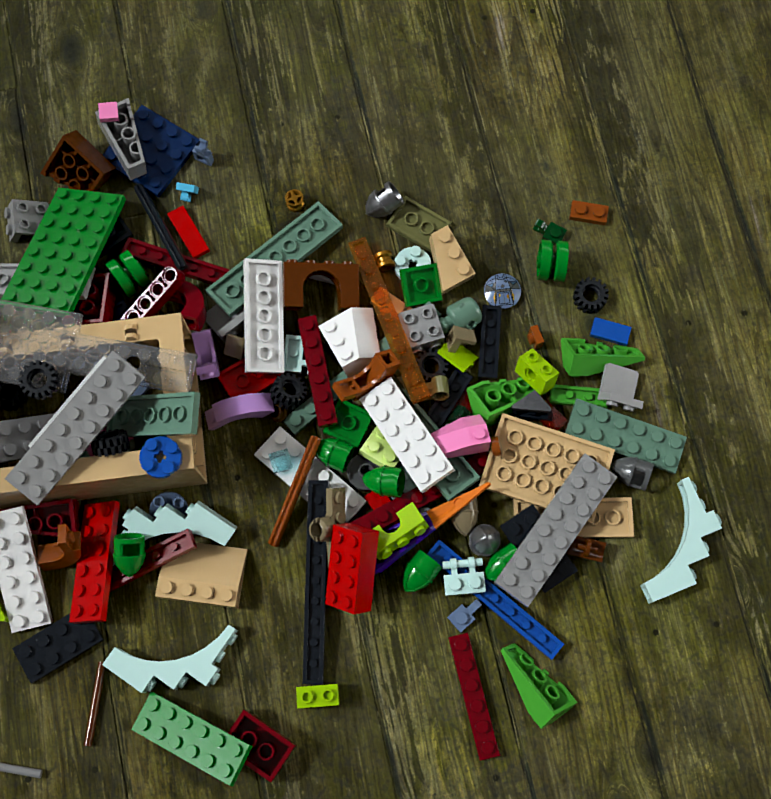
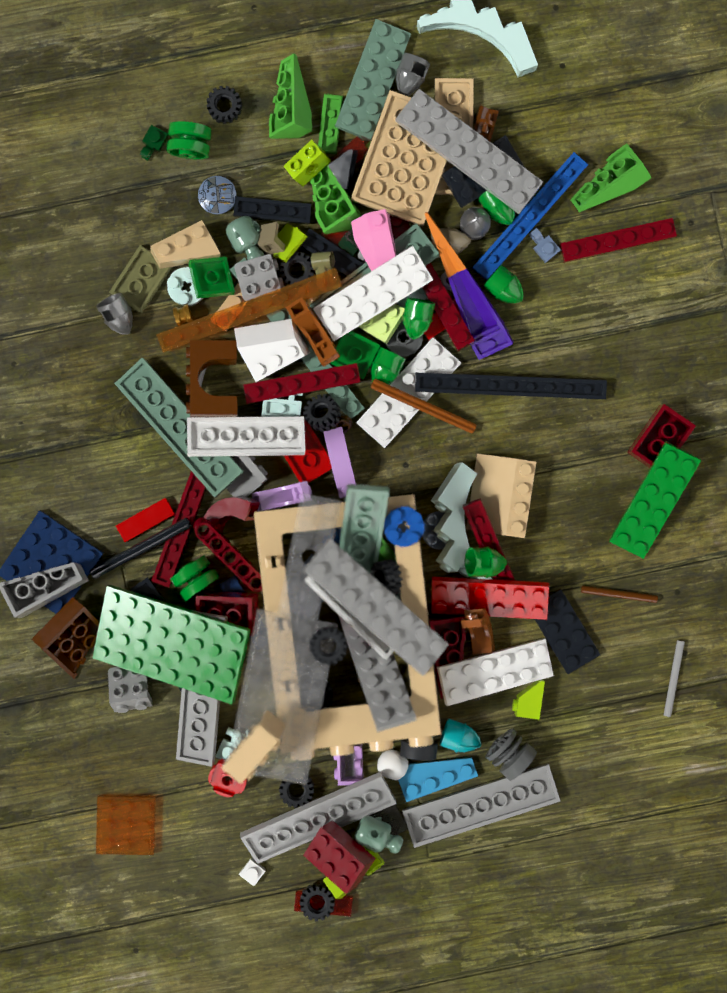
camera: 95 degrees left, 15 degrees up
bright pink tile [98,102,119,122] -> none
light aqua arch [102,625,238,693] -> none
medium azure tile [176,182,199,202] -> none
sand blue plate [192,138,214,166] -> none
dark tan panel [224,334,245,360] -> none
clear light blue tile [268,448,293,474] -> none
pearl gold wheel [285,189,304,212] -> none
lime brick [296,684,340,709] -> none
dark tan plate [309,487,346,569] -> none
red brick [325,523,379,615] -> none
lime arch [373,502,429,561] -> none
light aqua plate [442,557,486,596] -> none
dark orange tile [490,436,501,457] -> none
dark orange plate [527,325,544,350] -> none
dark orange plate [569,200,609,226] -> none
blue tile [590,317,632,346] -> none
light grey bracket [597,363,644,412] -> none

